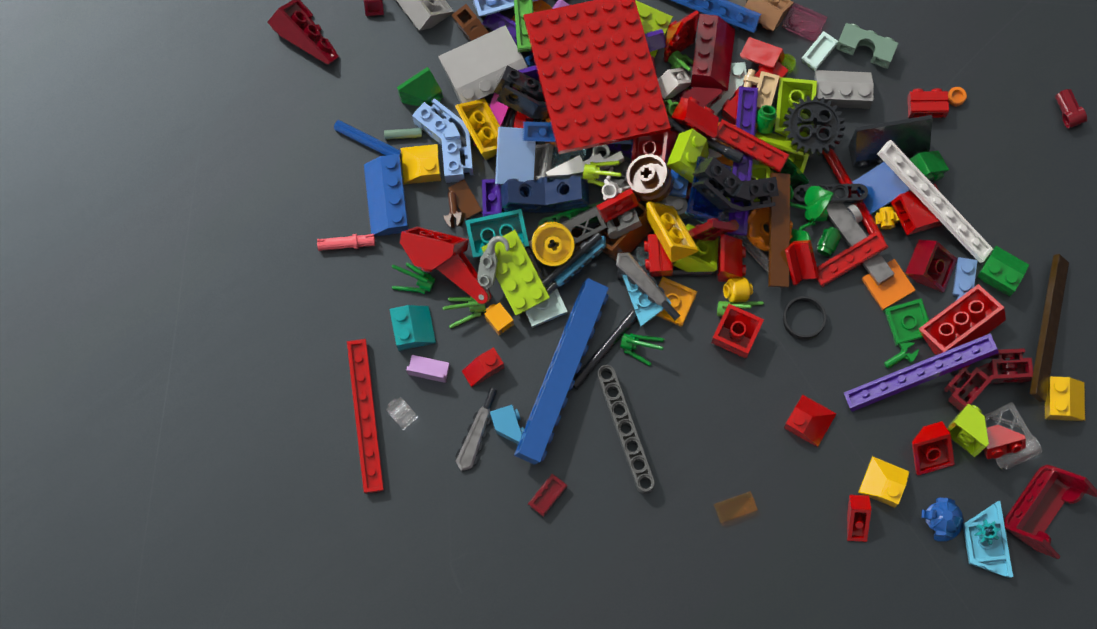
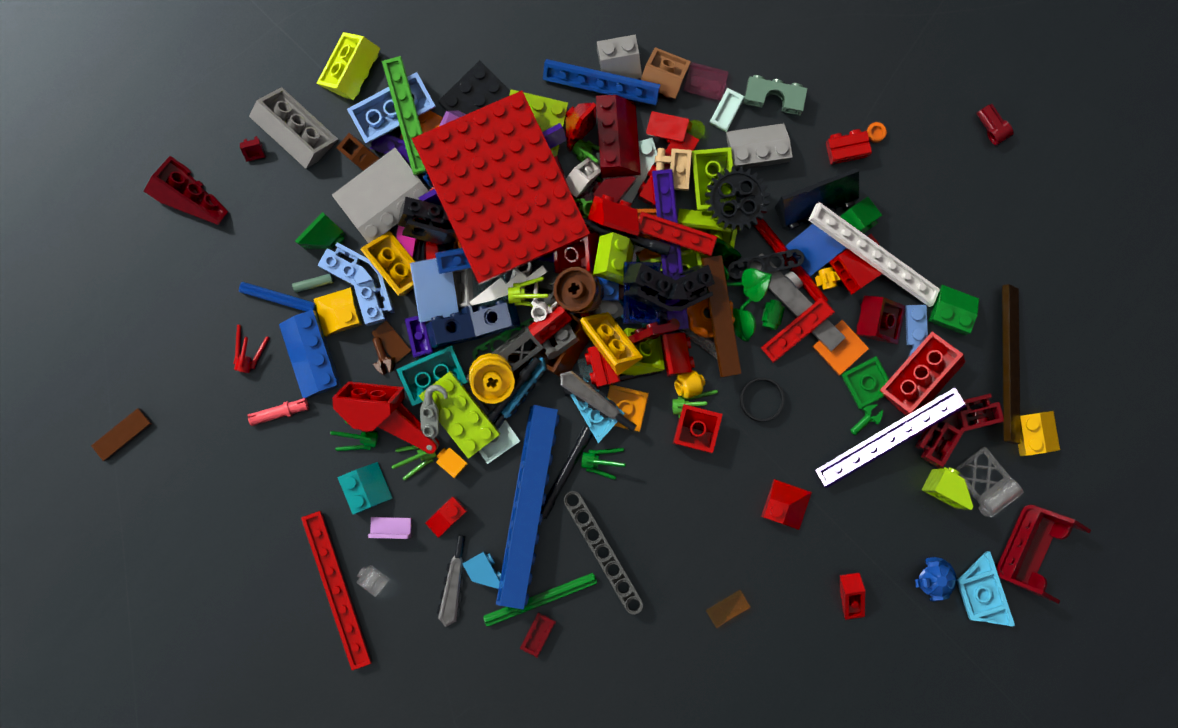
camera: 15 degrees left, 10 degrees up
green brick [755,105,777,134] -> none
red panel [785,240,819,285] -> none
yellow slope [858,456,909,508] -> none
red slope [912,421,955,476] -> none
teal gear [974,519,1001,545] -> none
slope [983,425,1026,459] -> none
none -> reddish brown tile [91,408,152,461]
none -> red plant [233,324,269,373]
none -> green axle [483,573,597,627]

